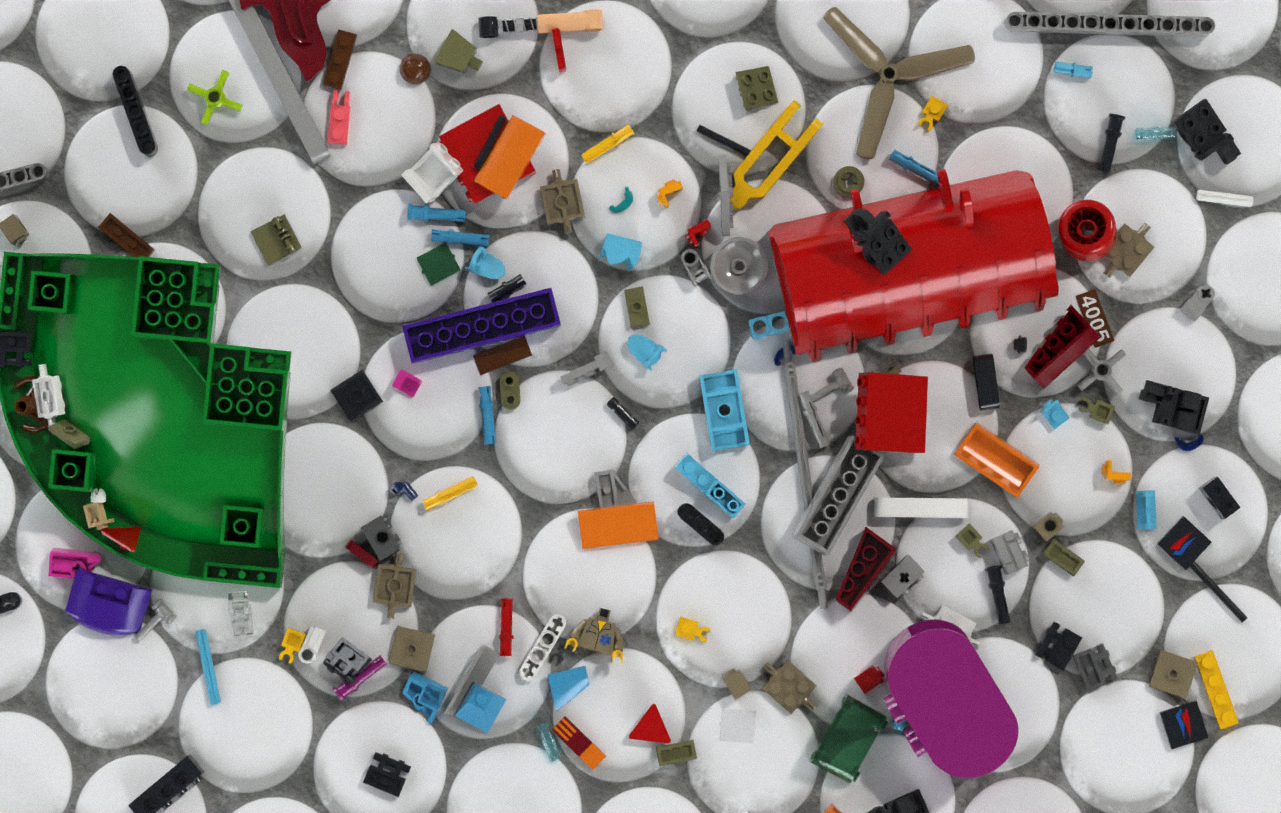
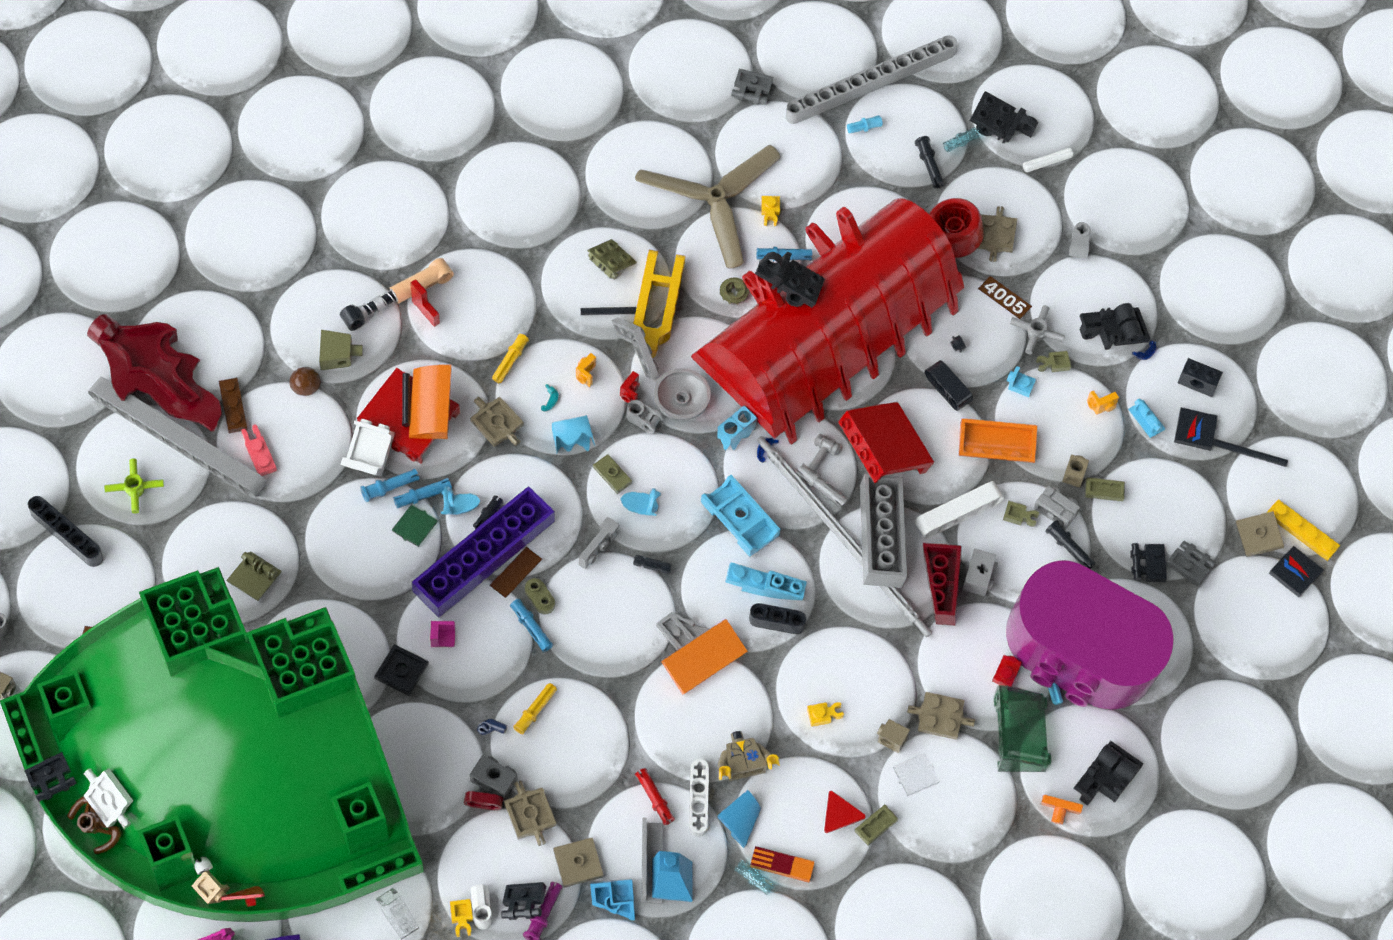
camera: 35 degrees left, 25 degrees down
olive plate [49,419,90,449] -> none
dark red wedge [1024,304,1101,389] -> none

